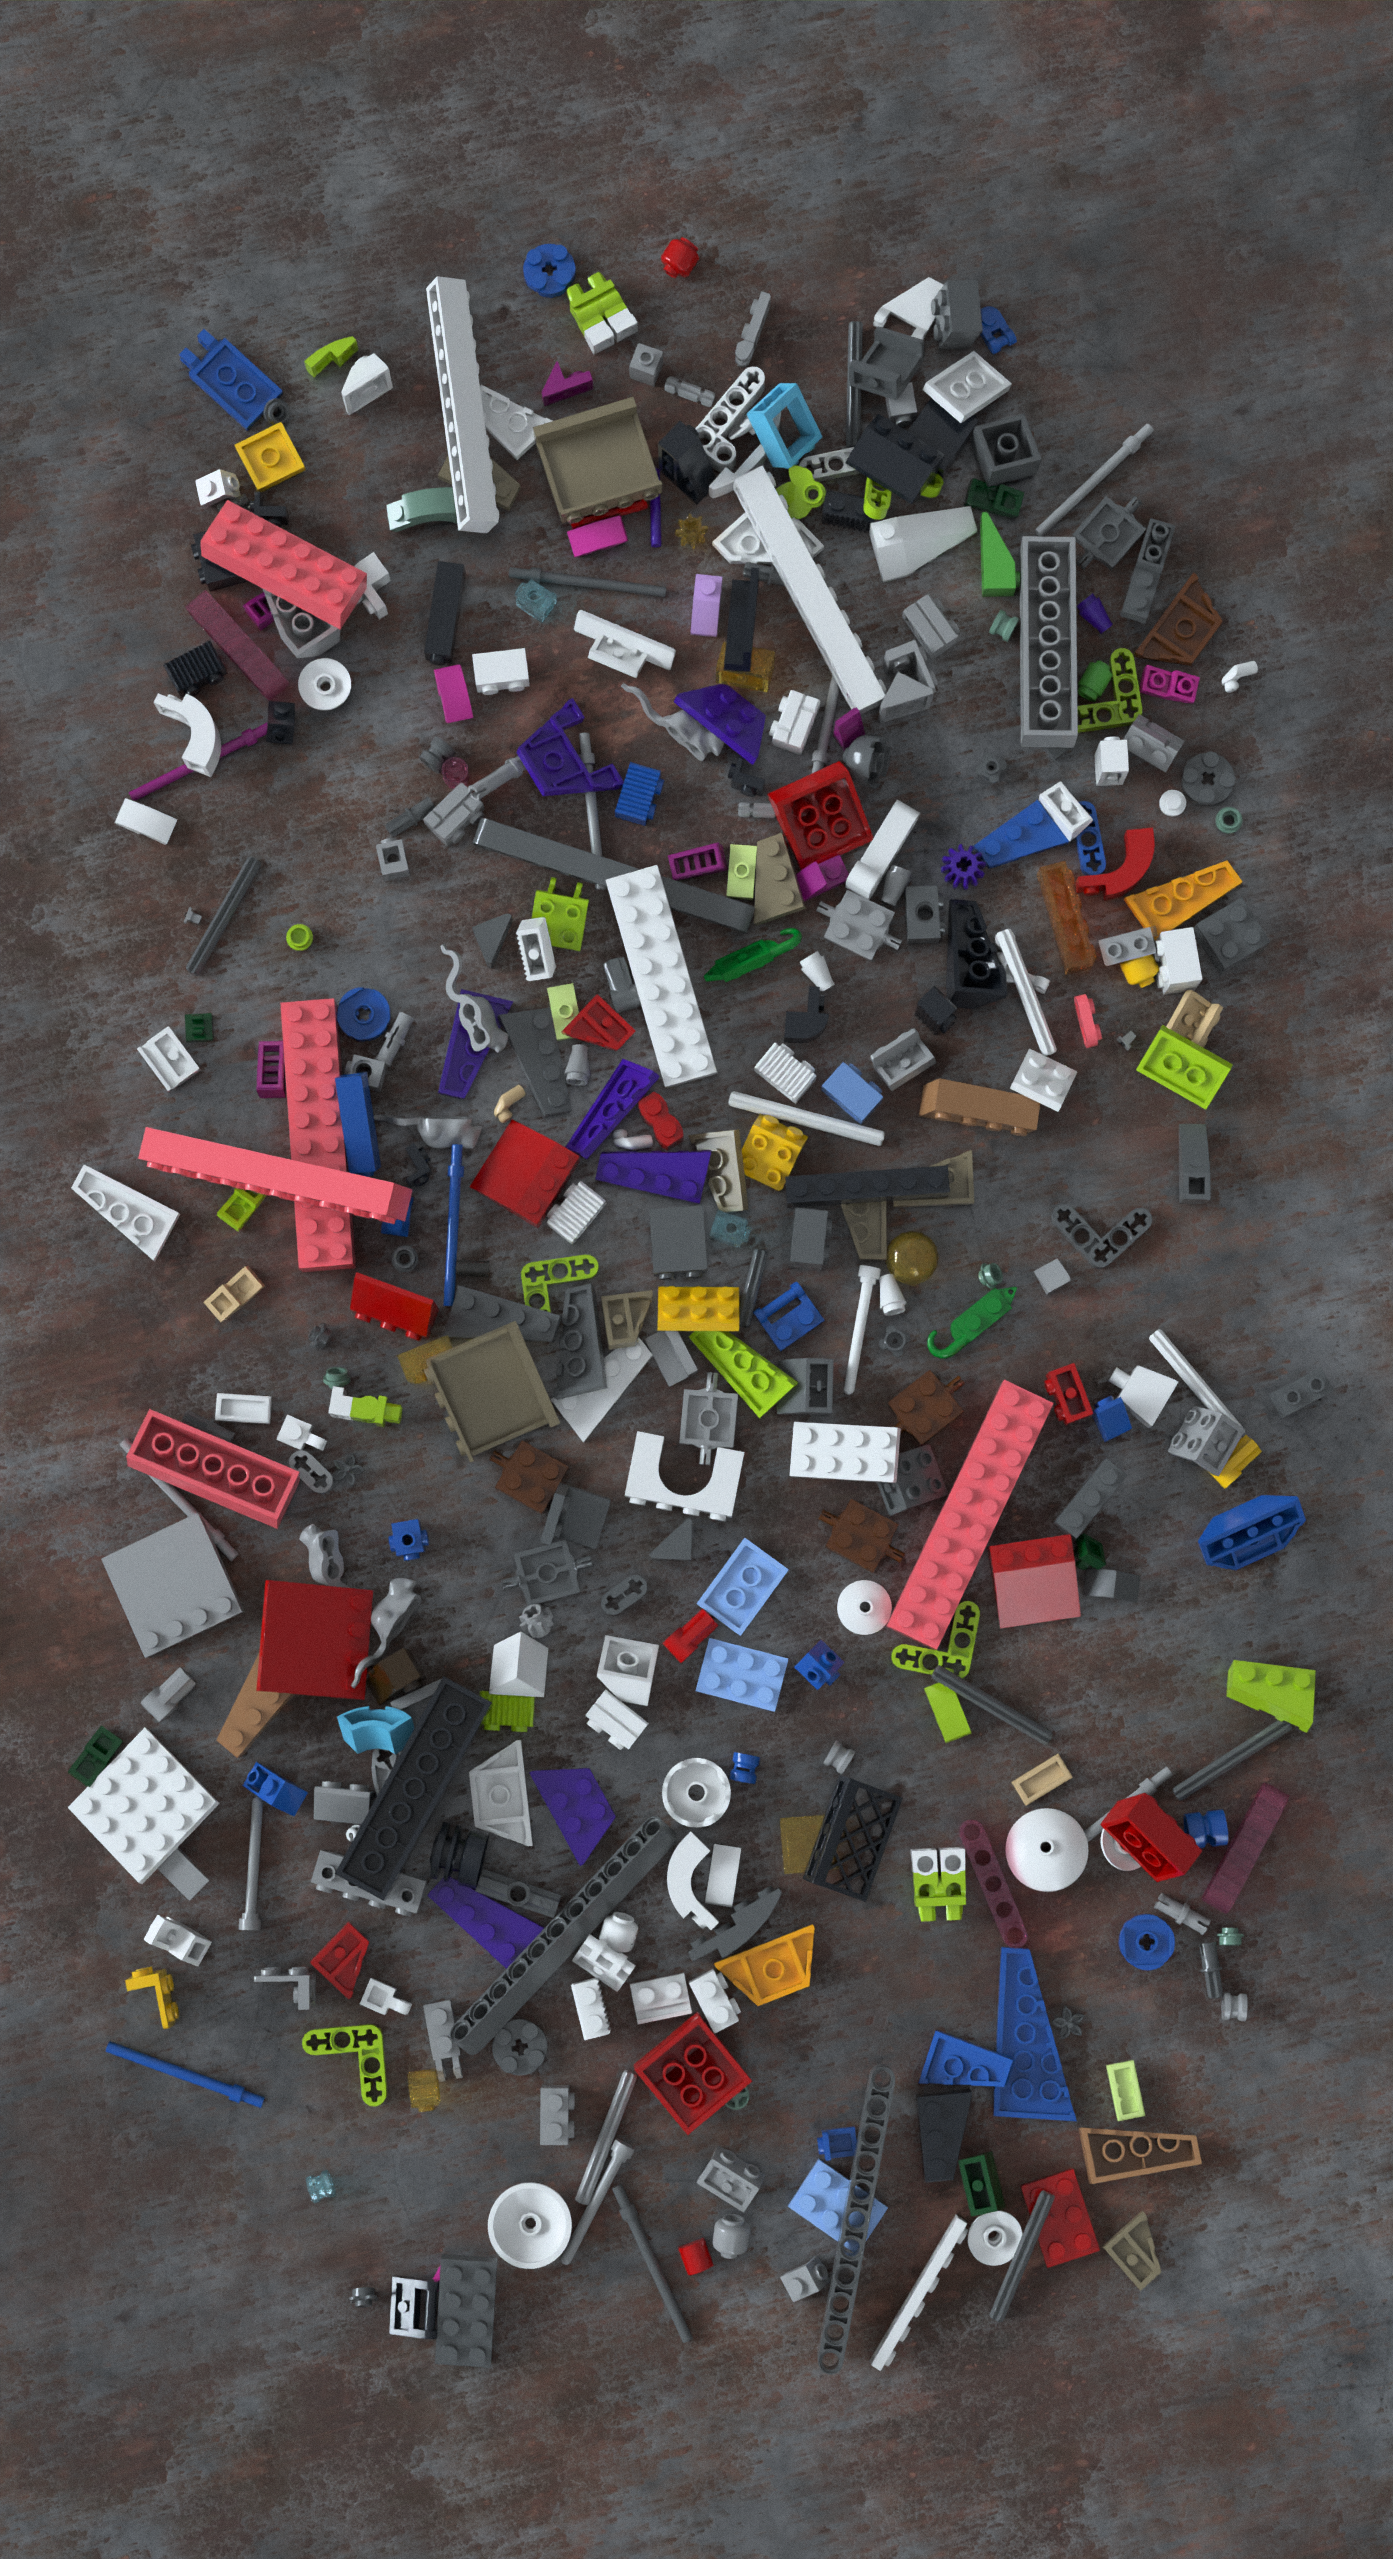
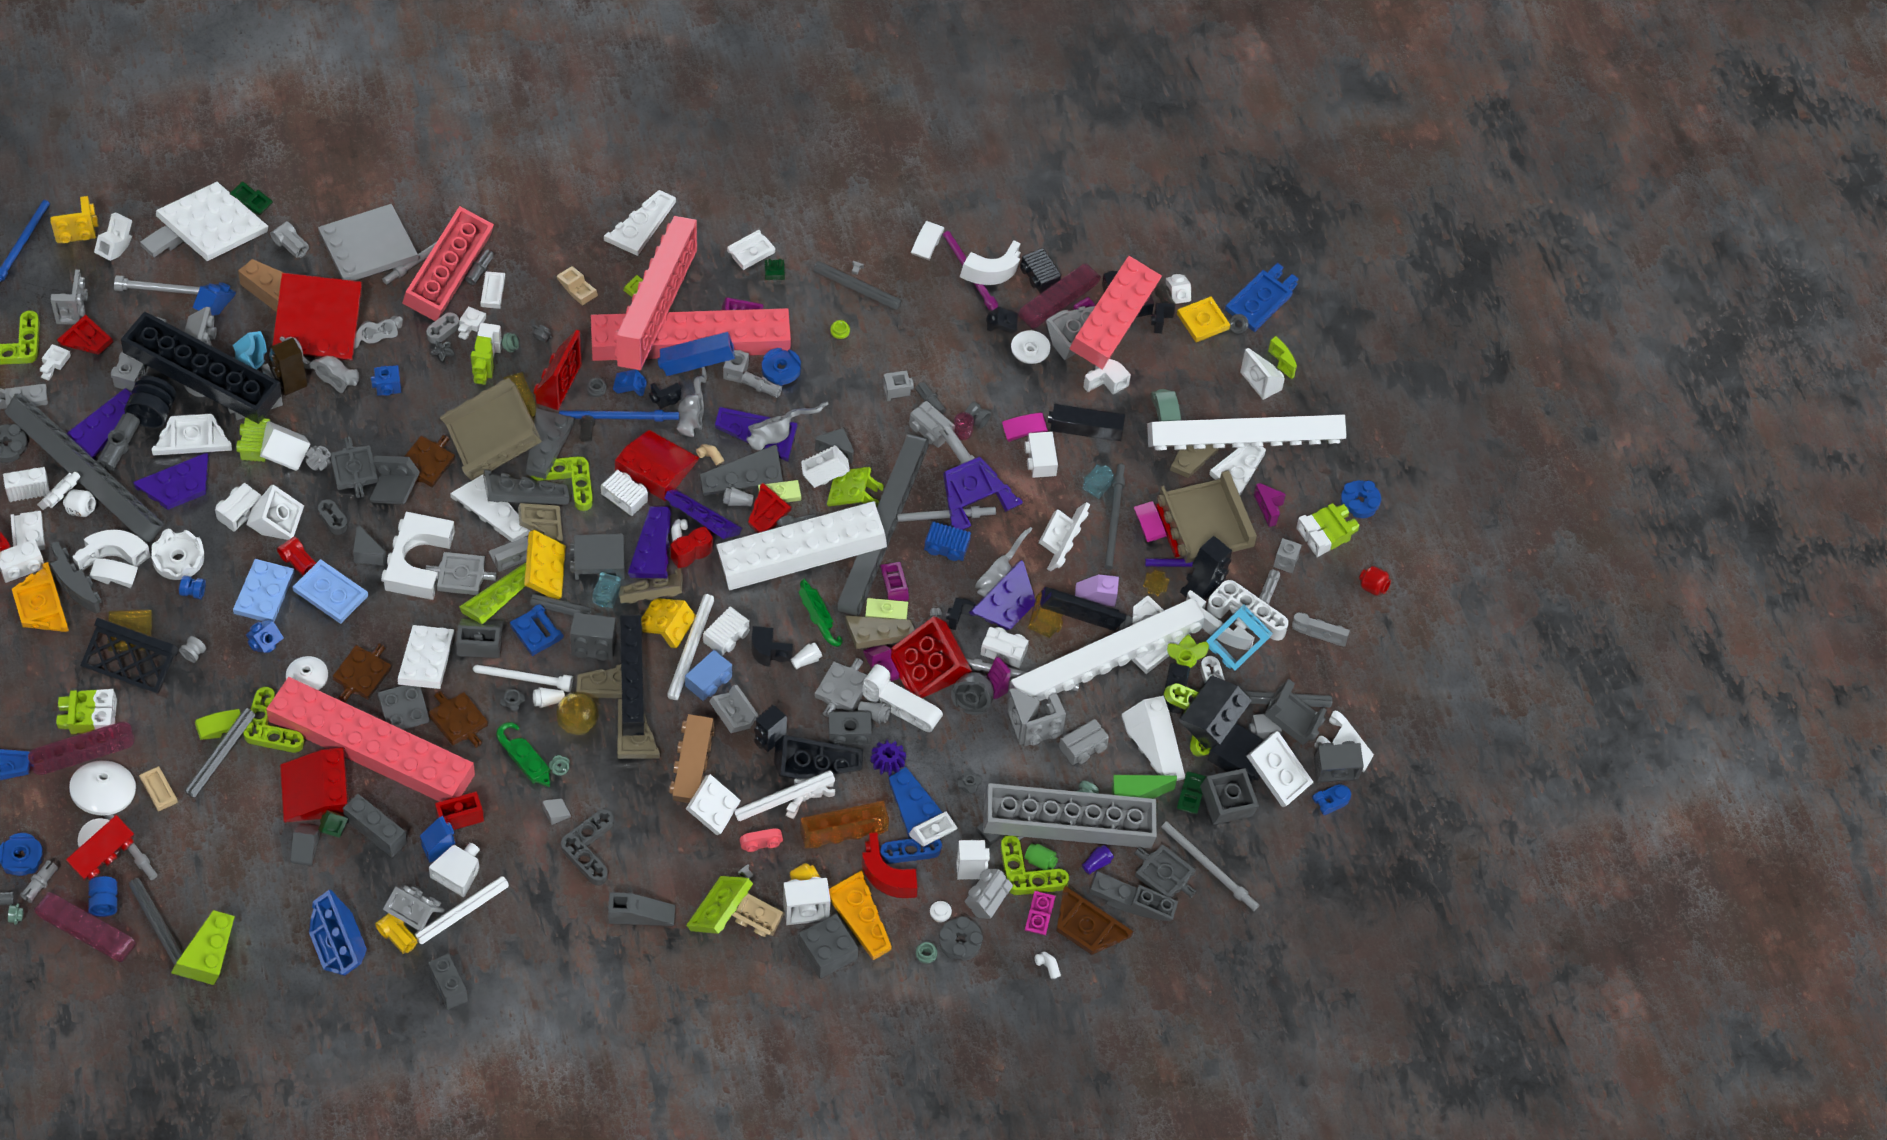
camera: 85 degrees right, 25 degrees down
light grey bracket [1099,926,1158,966] -> none

